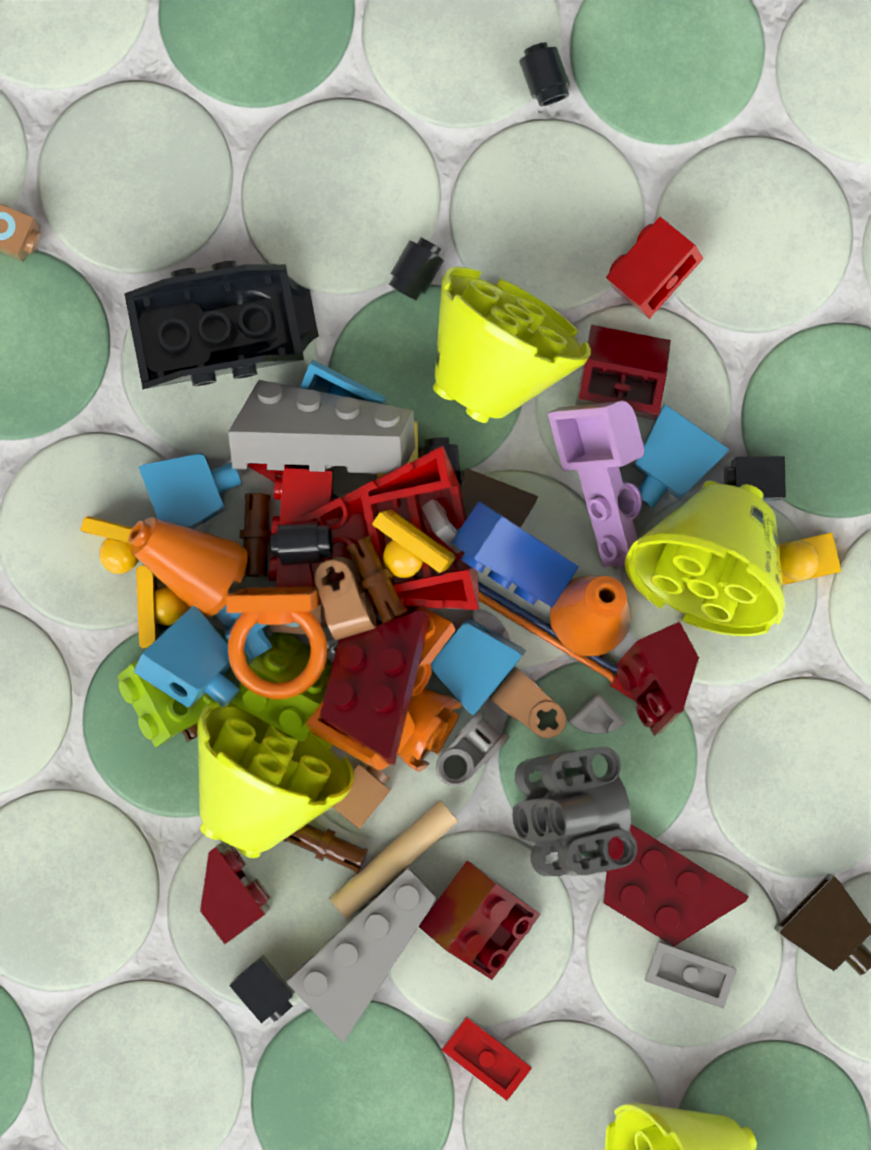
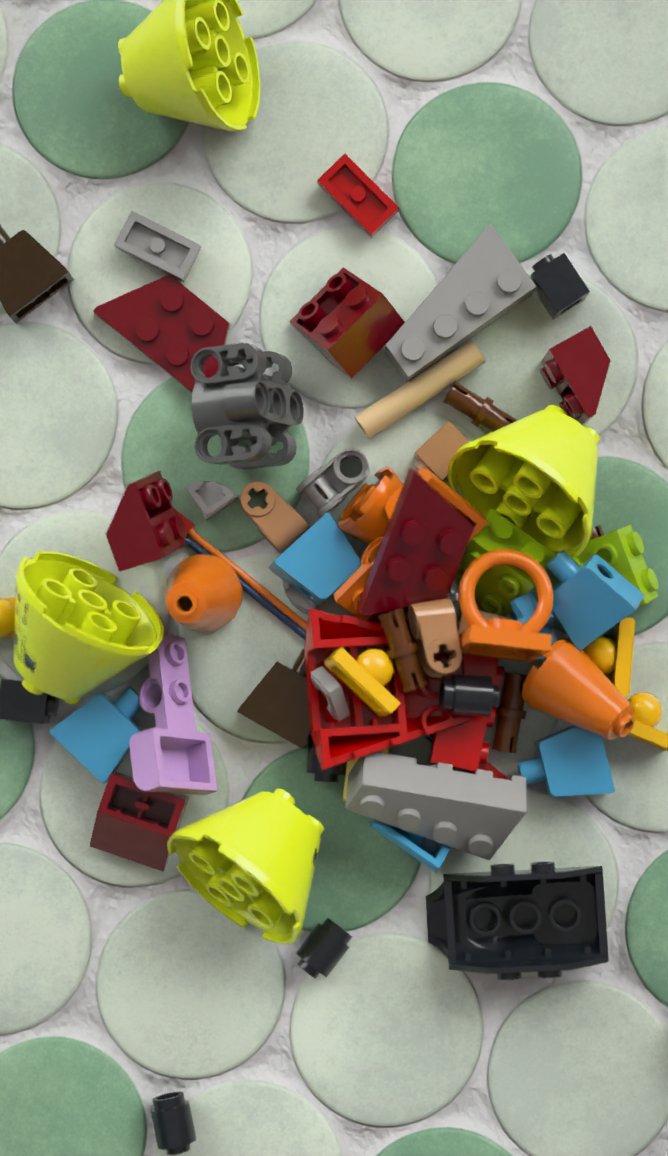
camera: 165 degrees left, 0 degrees up
blue brick [451,501,579,607] -> none
red brick [605,216,704,319] -> none

